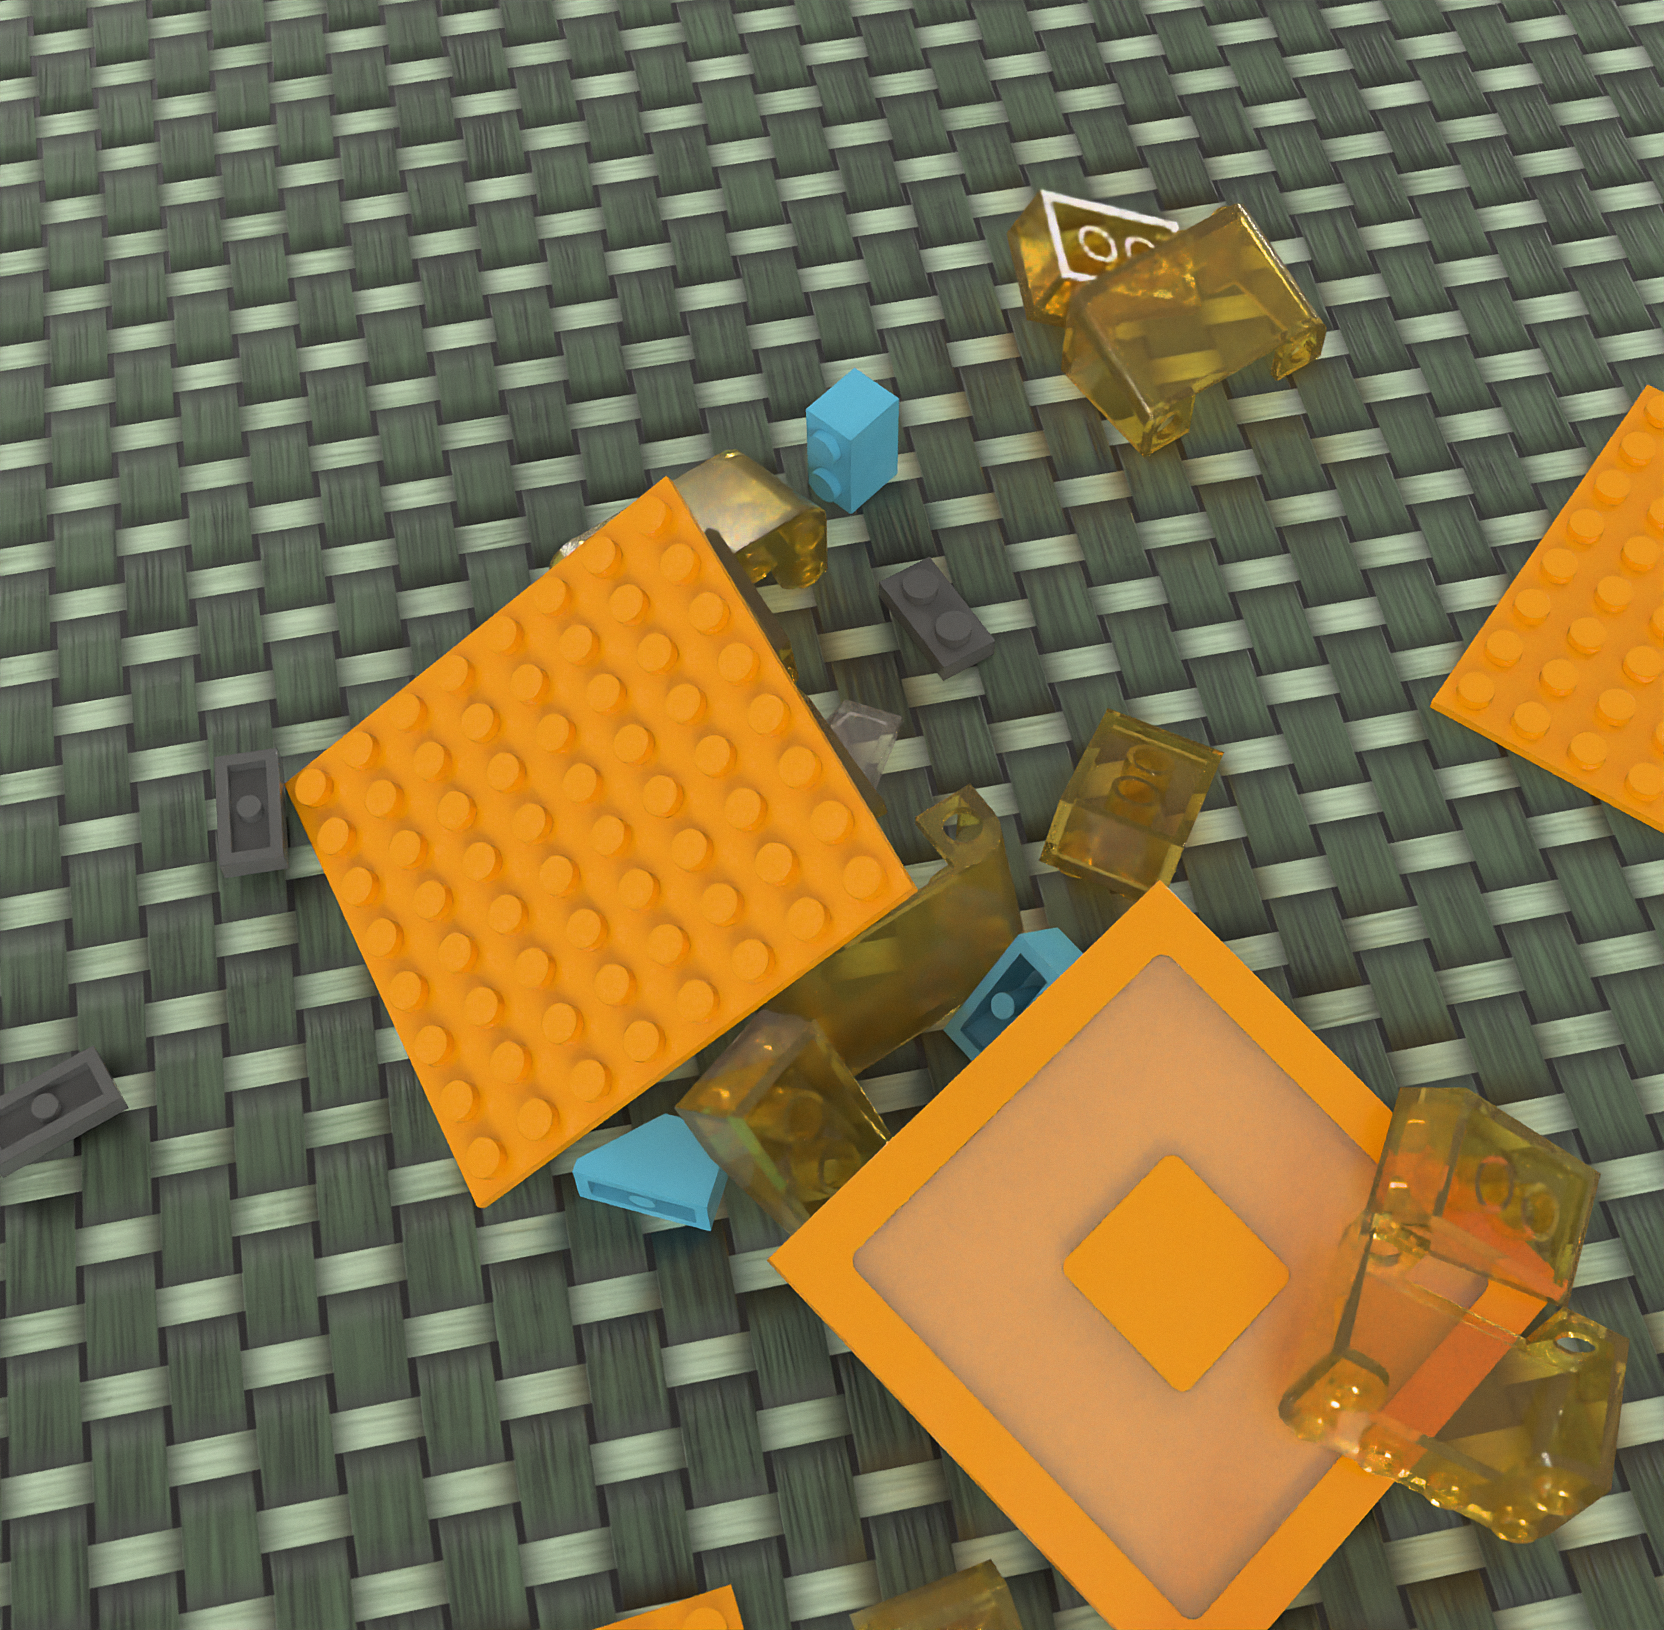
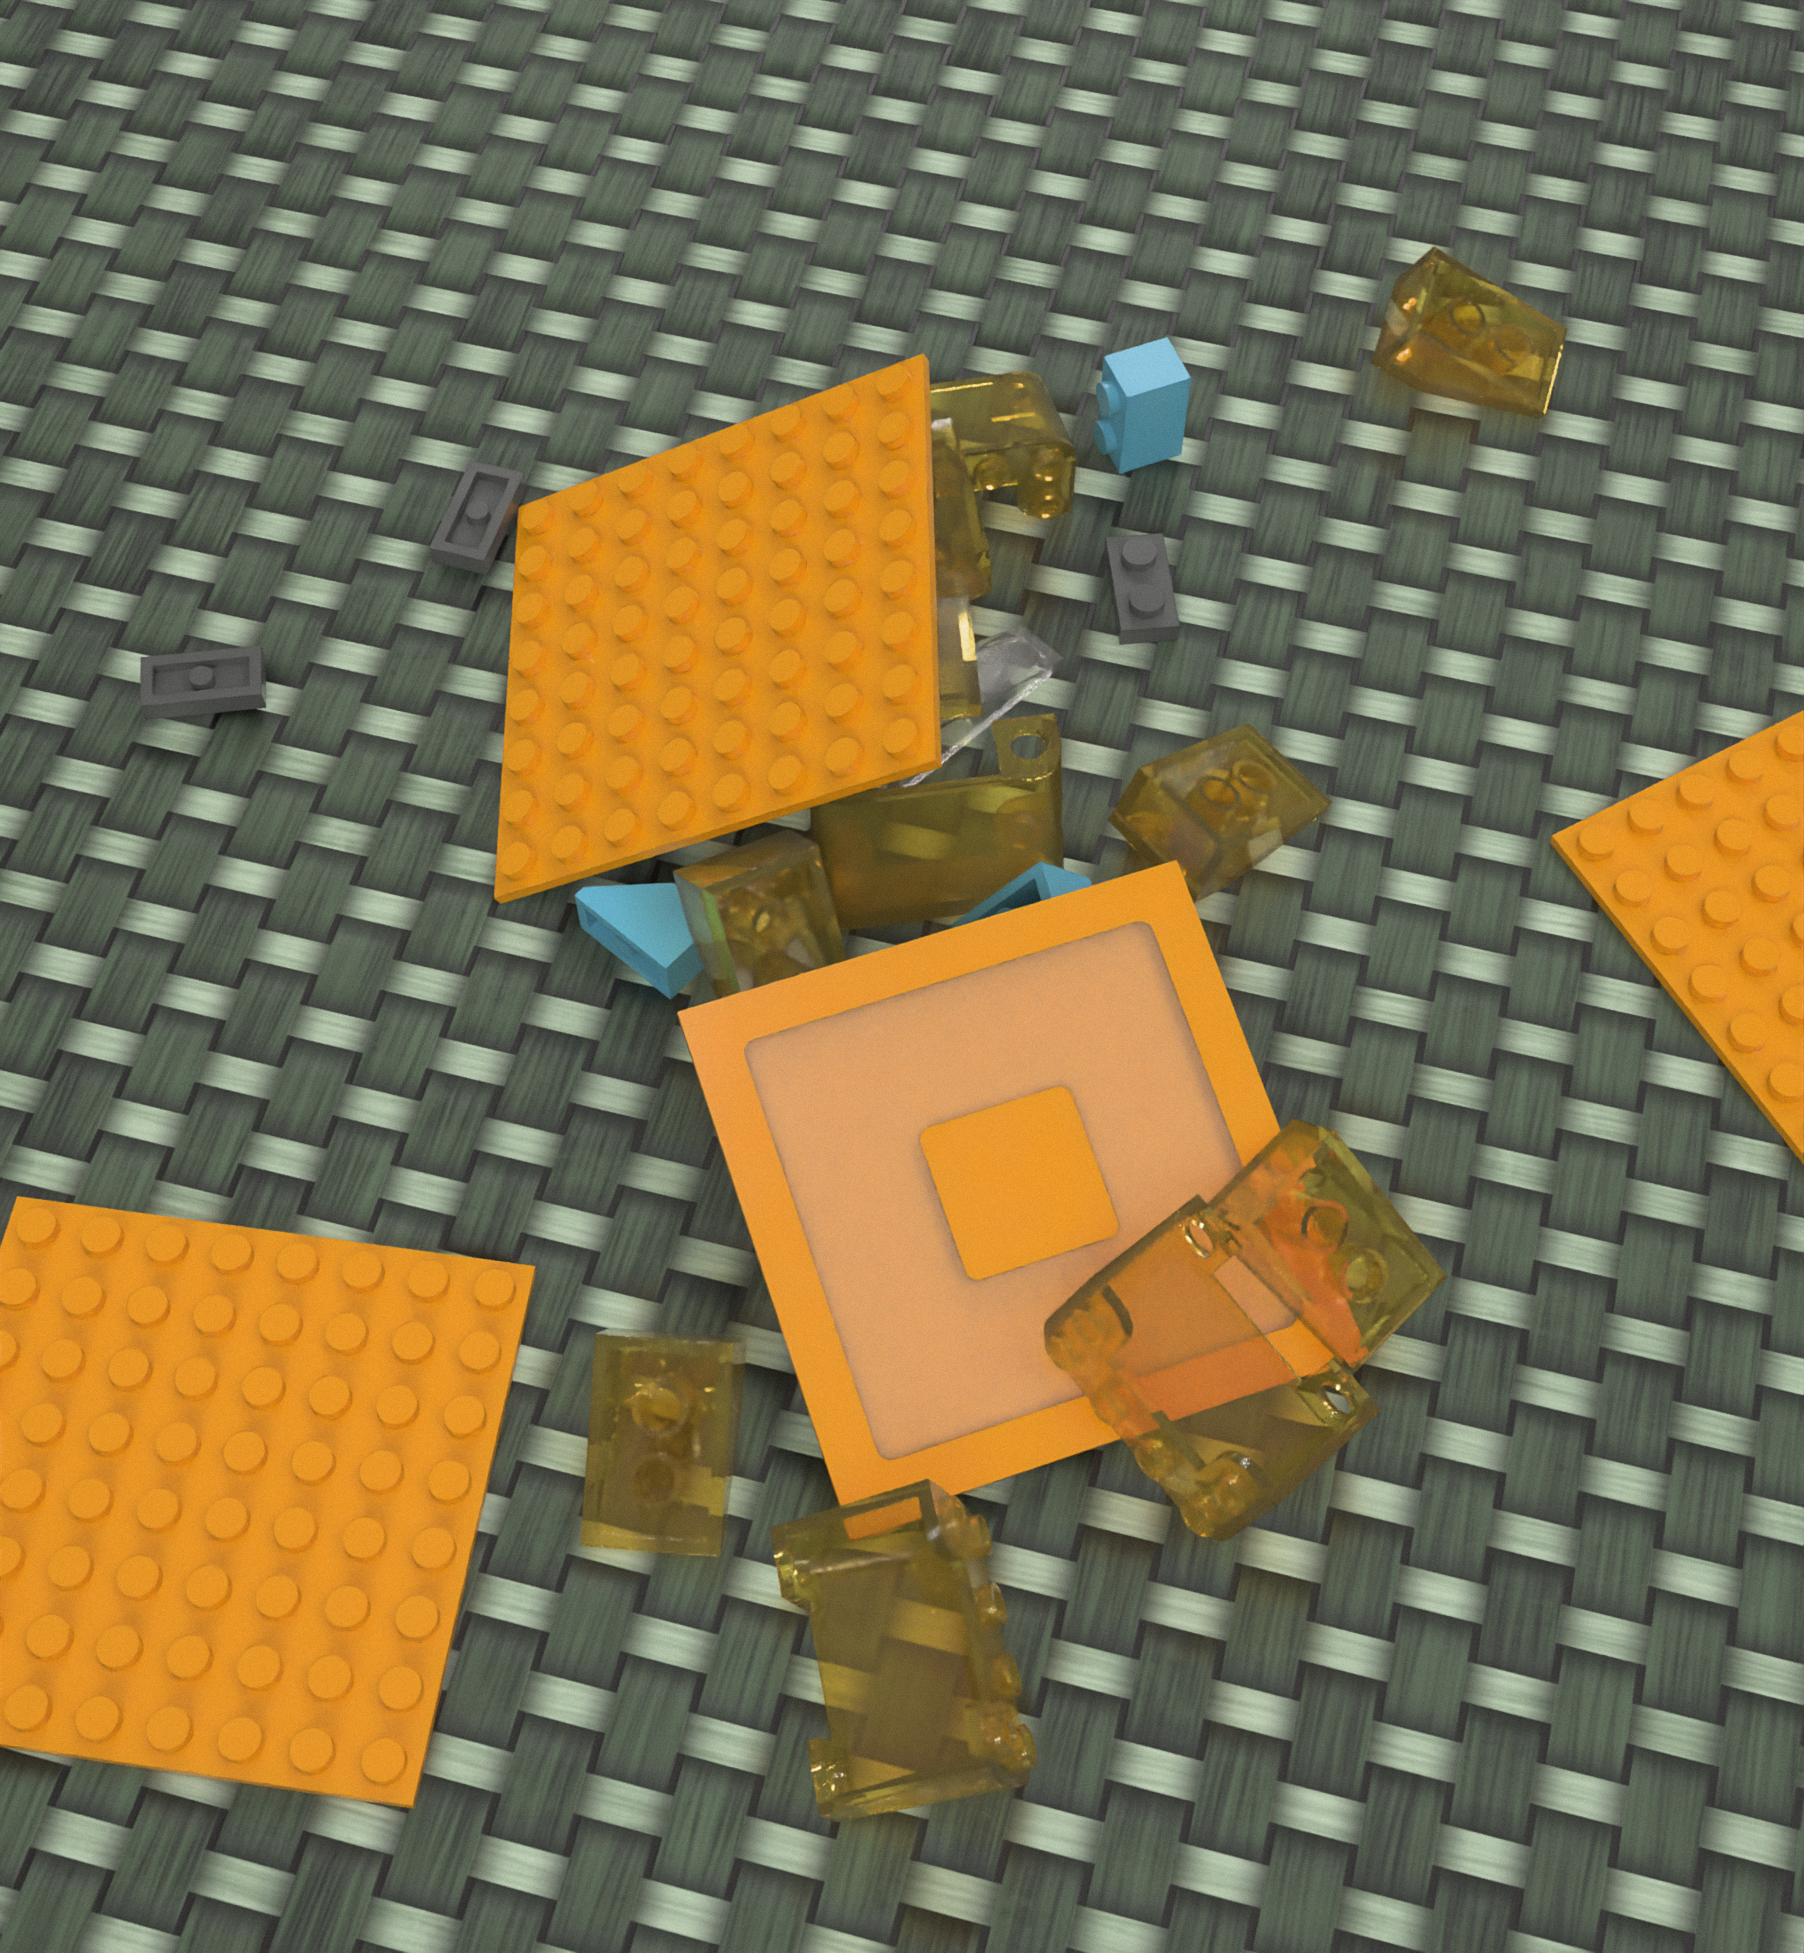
camera: 25 degrees right, 0 degrees up
clear yellow windscreen [1061,203,1327,457] -> none

